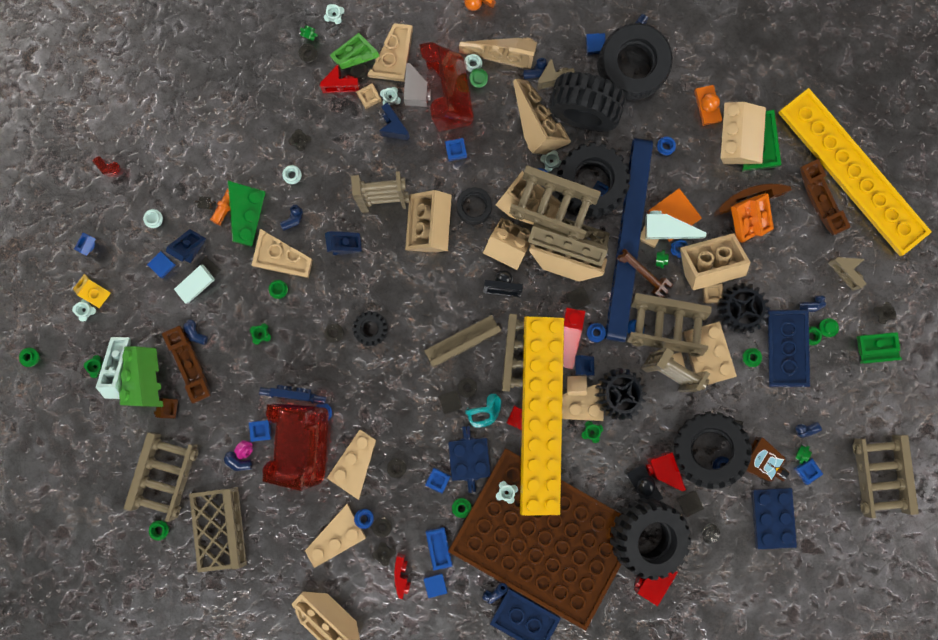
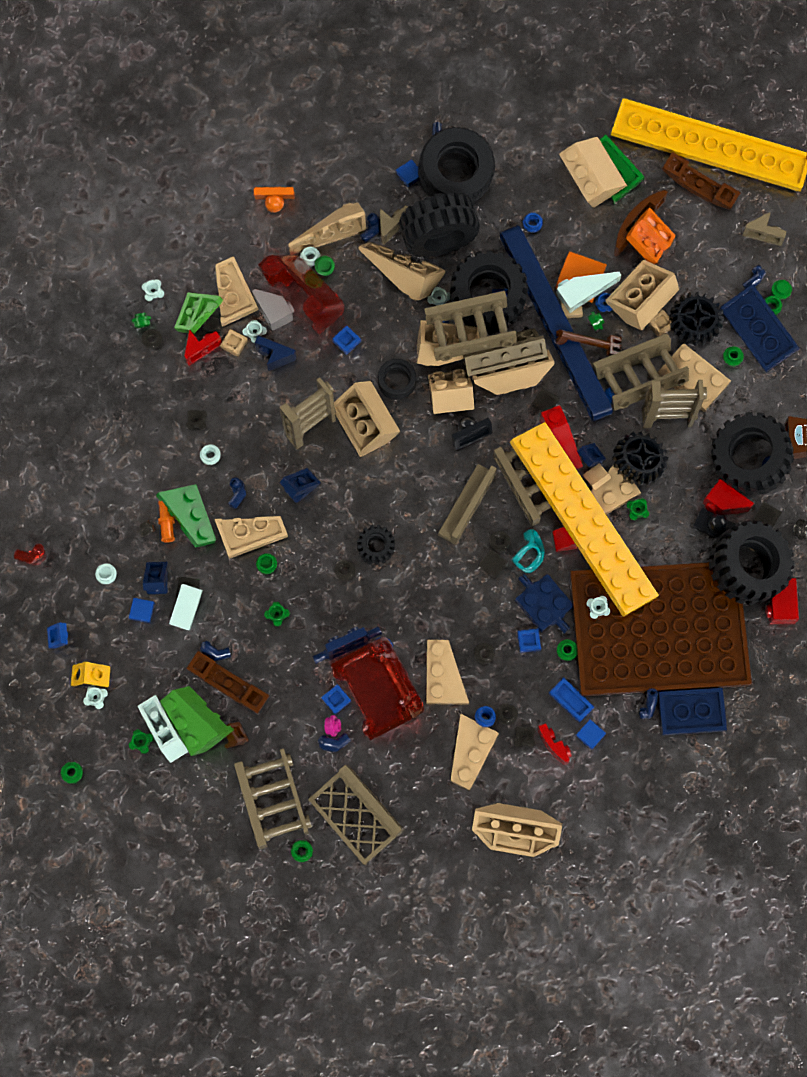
camera: 30 degrees left, 10 degrees down
blue plate [586,323,606,342] -> none
orange tile [694,85,722,126] -> none

